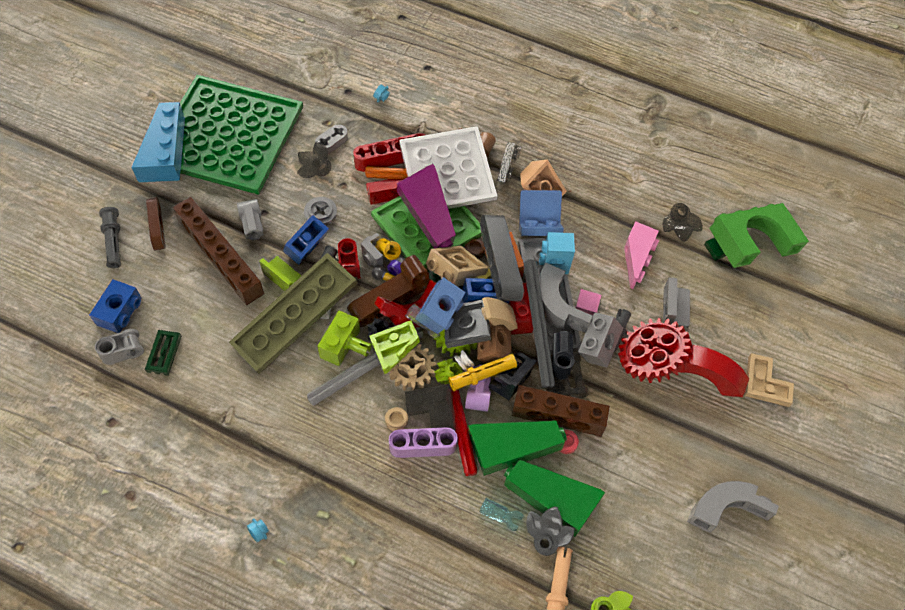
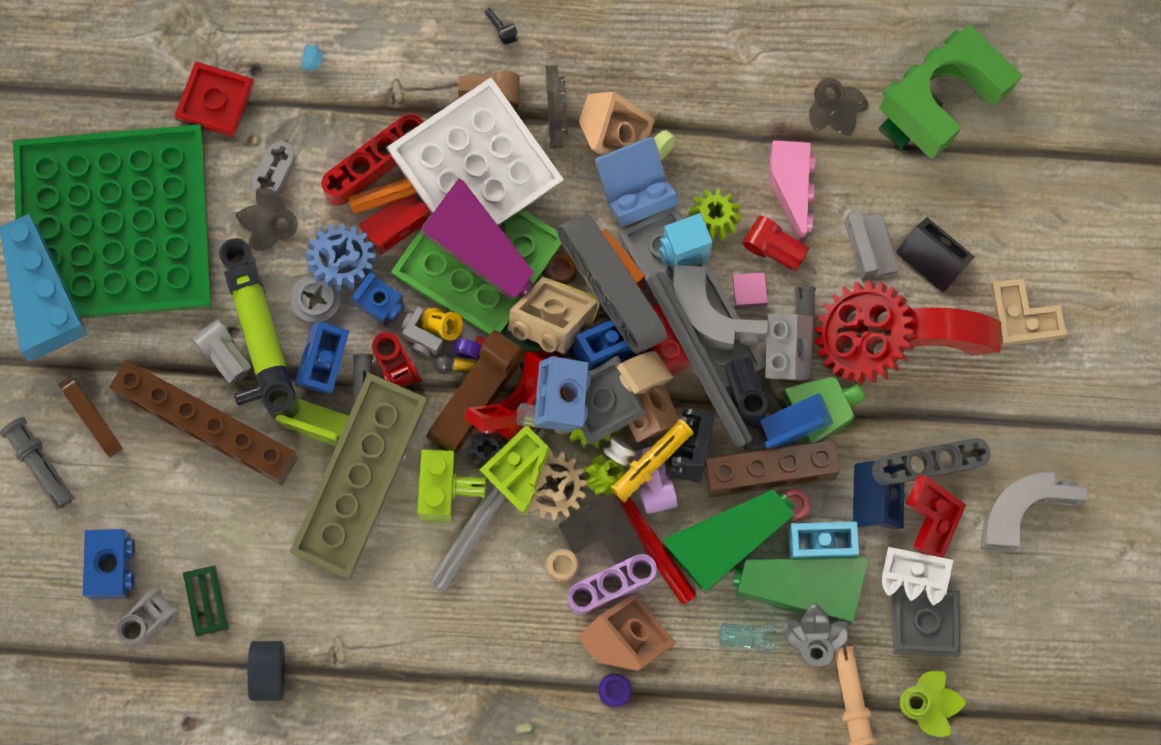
camera: 20 degrees left, 15 degrees up
none -> red plate [174,61,255,138]
none -> piece [219,238,299,420]
none -> black wheel [247,641,285,701]
none -> medium blue gear [306,223,375,291]
none -> blue brick [352,272,404,327]
none -> black hand [484,8,519,45]
none -> nougat slope [578,593,676,671]
none -> dark purple tile [598,673,632,708]
none -> yellowish green tile [654,130,676,160]
none -> lime gear [688,188,742,242]
none -> red piece [742,215,810,273]
none -> blue panel [760,393,834,449]
none -> bright green torso [782,377,865,444]
none -> medium azure brick [787,522,859,559]
none -> dark blue panel [853,461,905,530]
none -> dark grey beam [872,438,991,486]
none -> white plate [882,547,953,606]
none -> dark grey plate [893,588,961,657]
none -> black panel [896,217,975,292]
none -> red plate [906,475,966,558]

